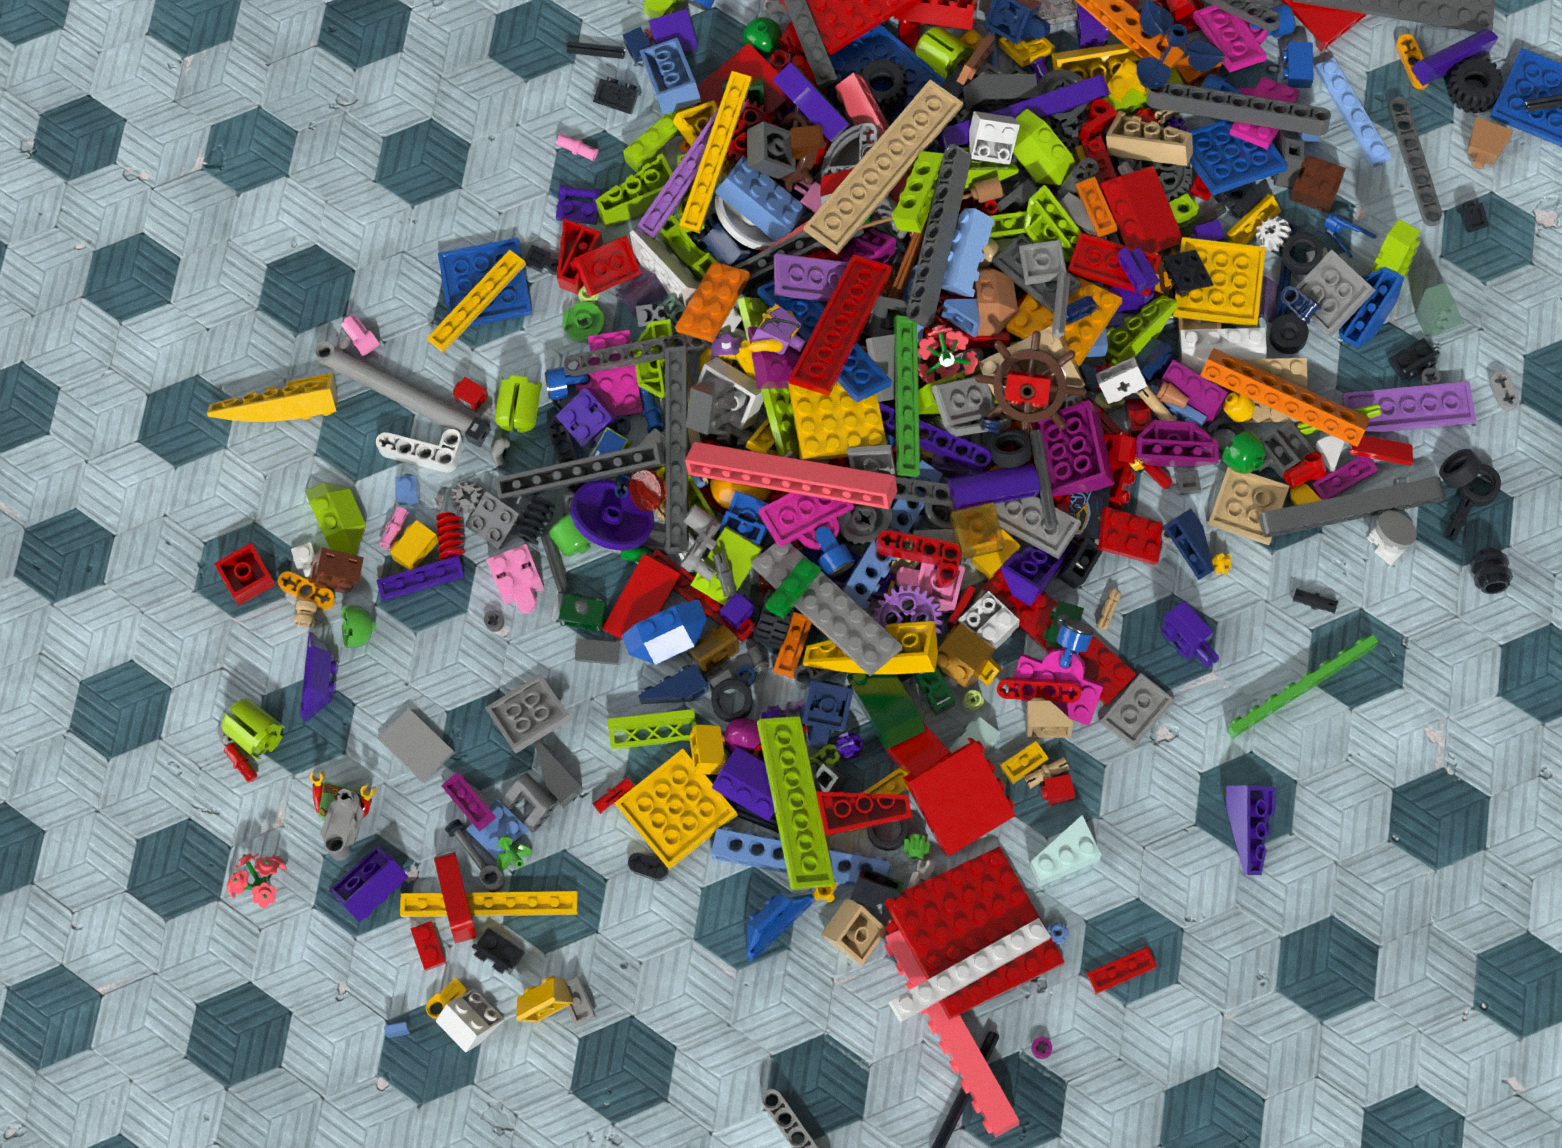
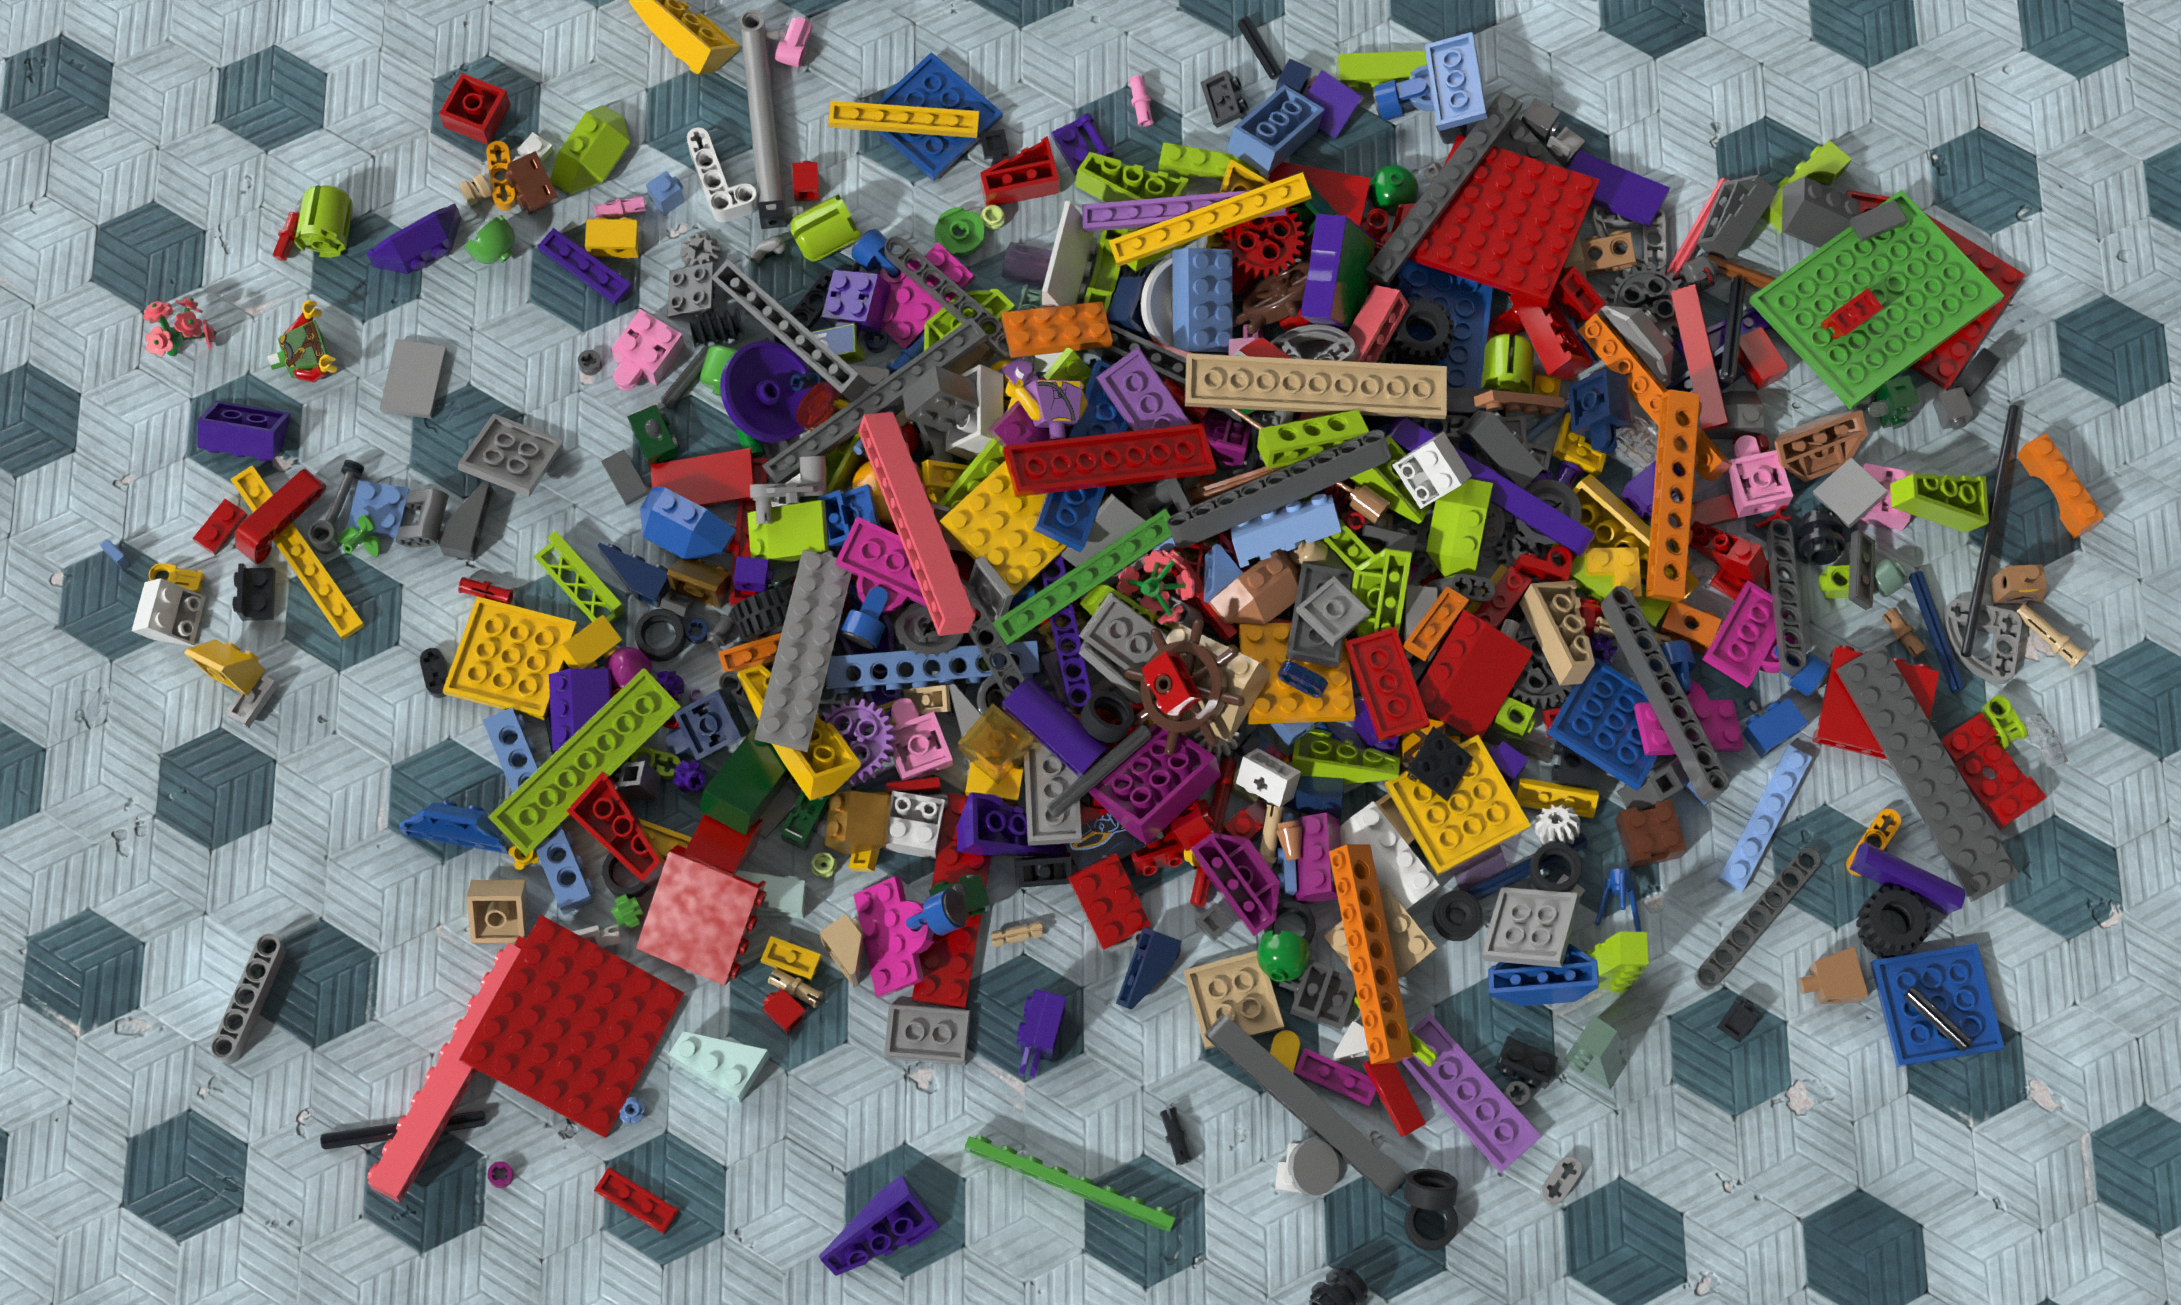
camera: 45 degrees right, 0 degrees up
light grey piece [320,789,364,861] -> none
red piece [436,512,466,559] -> none
magenta plate [441,772,496,832] -> none
red plate [573,235,642,297] -> none
plate [636,304,670,327] -> none
dark grey pin [712,552,737,597] -> none
dark grey brick [747,121,795,179] -> none
green plate [765,557,821,619] -> none
reddish brown slope [790,125,824,160] -> none
black slope [850,867,904,907] -> none
red beam [875,530,961,588] -> none
white plate [889,918,1051,1023] -> none
dark blue bush [981,419,1002,433] -> none
red beam [997,677,1083,703] -> none
light grey axle [1052,273,1070,339] -> none
dark purple panel [1117,247,1159,294] -> none
dark blue plant [1136,0,1225,89] -> none
yellow plate [1212,553,1231,575] -> none
yellow head [1223,392,1255,423] -> none
dark blue piece [1281,286,1322,324] -> none
red piece [1283,452,1327,489] -> none
black pin [1443,498,1474,541] -> none

